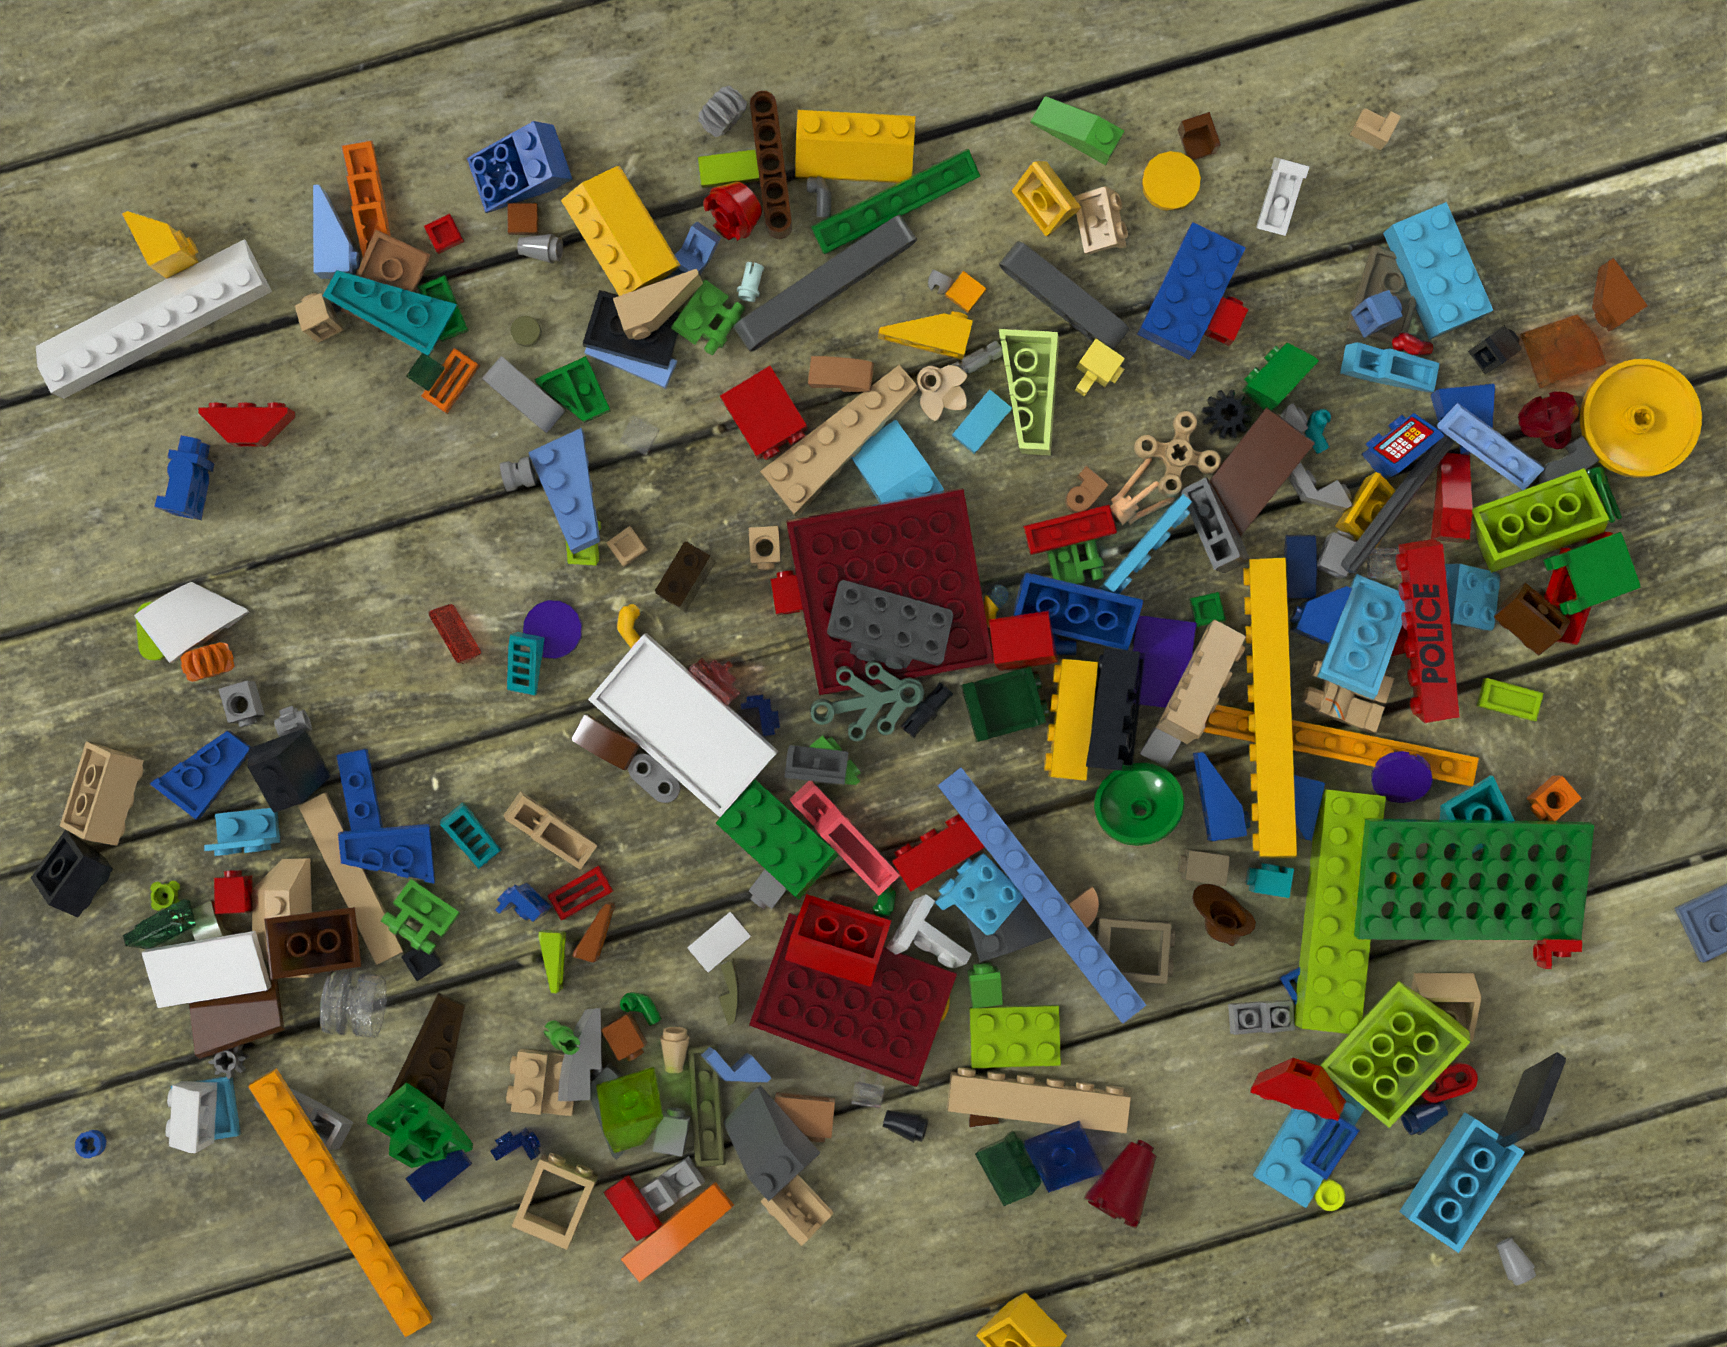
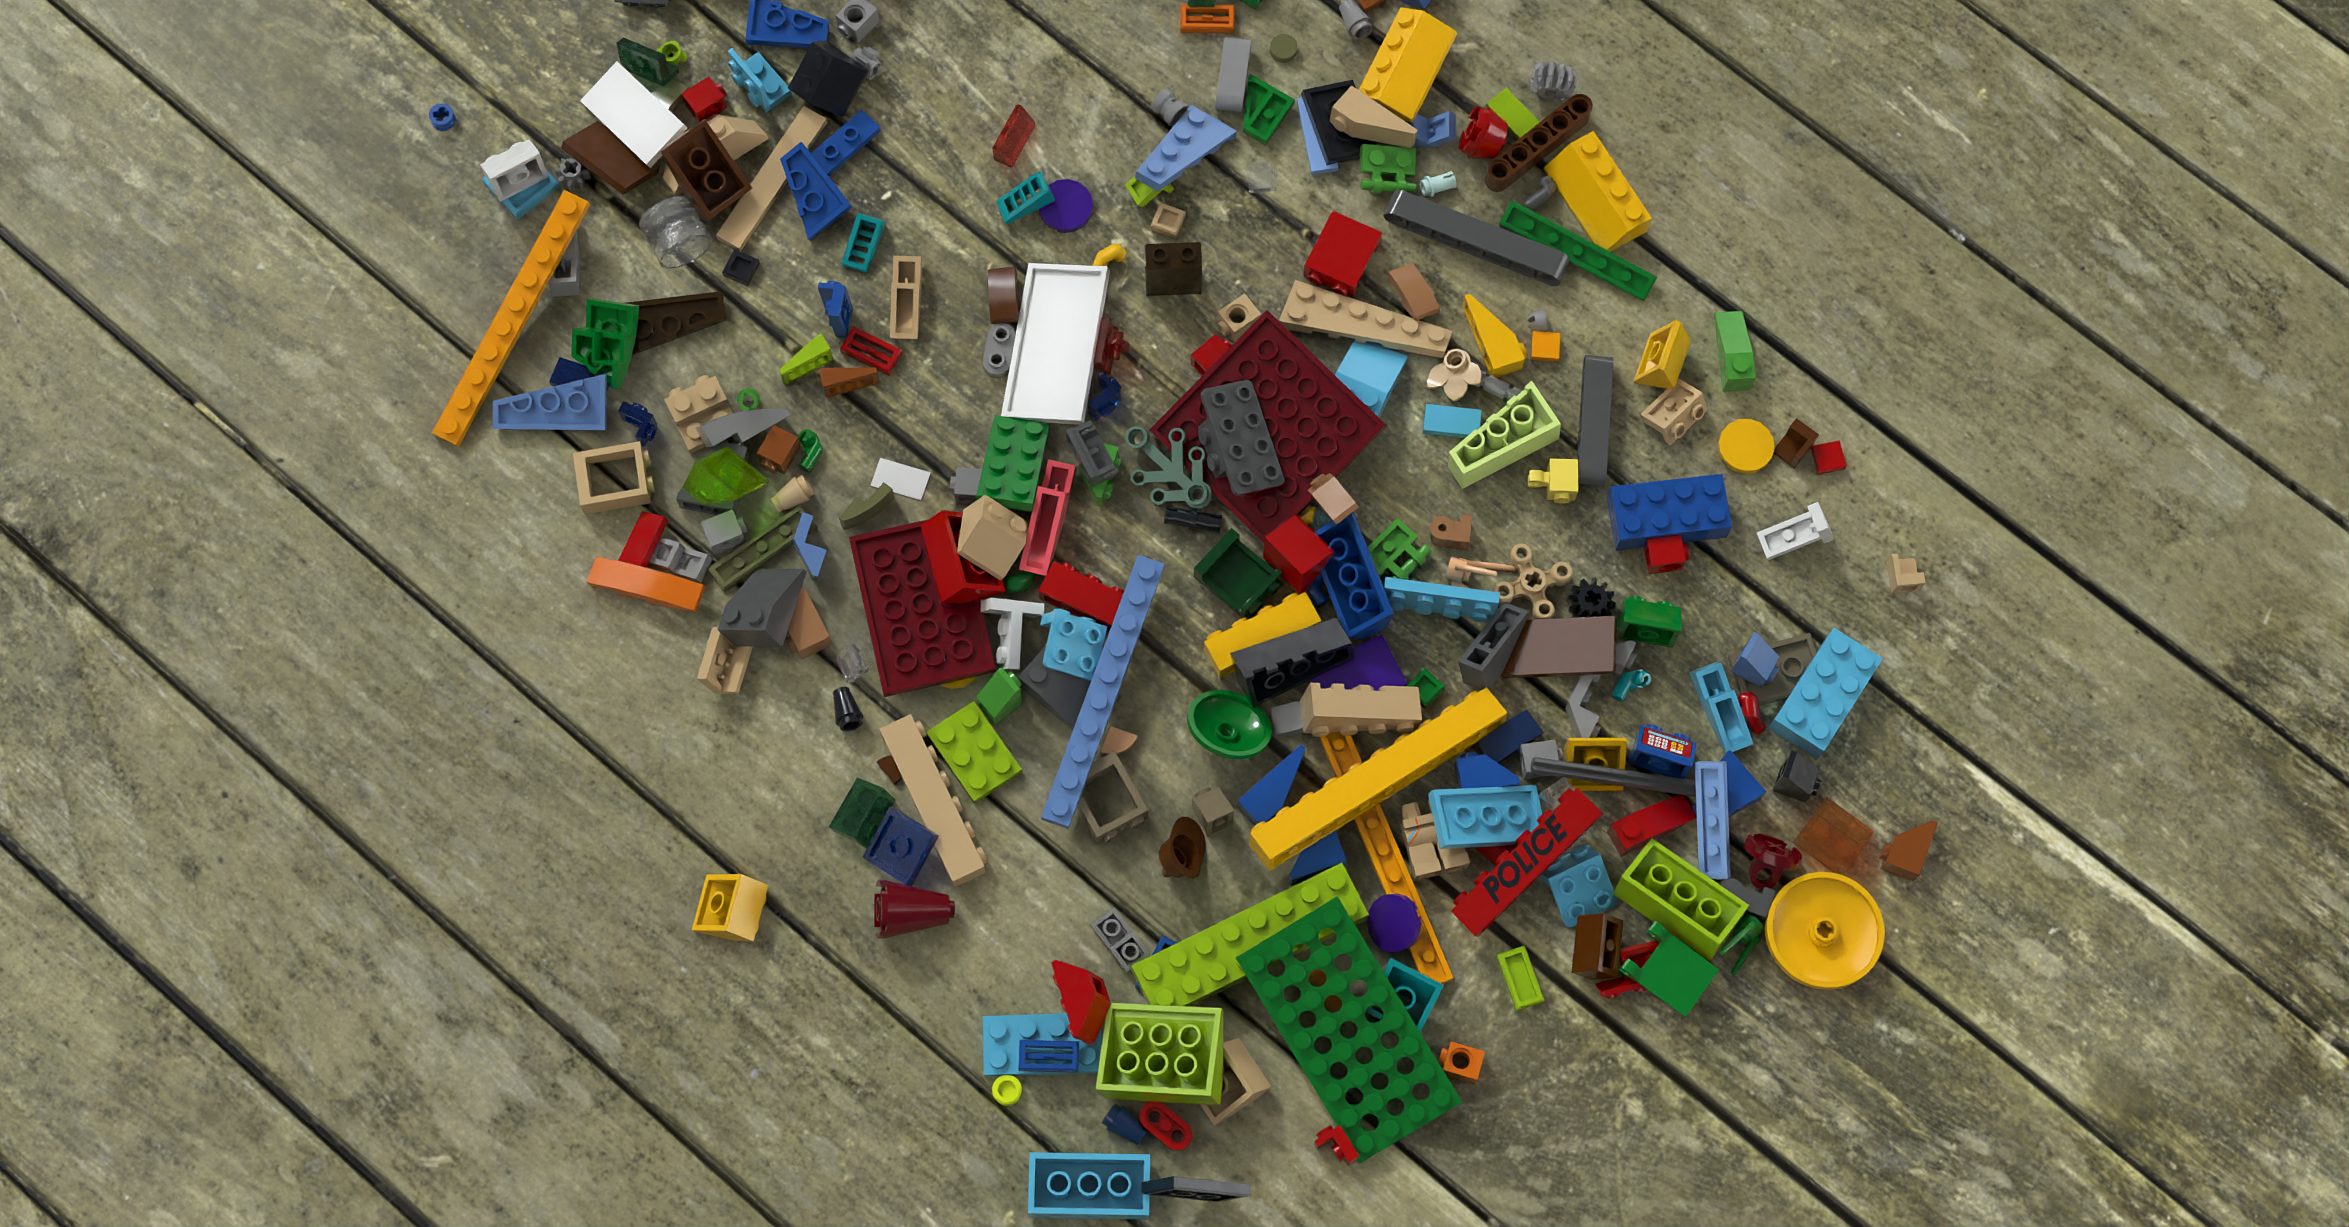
camera: 55 degrees right, 15 degrees down
bright green plate [381,879,460,955] -> none
red tile [1023,504,1117,556] -> none
teal brick [1246,863,1294,898] -> none
none -> medium blue wing [493,374,607,430]
none -> tan slope [957,495,1029,580]
none -> medium nougat slope [1307,473,1359,524]
none -> red tile [1811,440,1847,475]

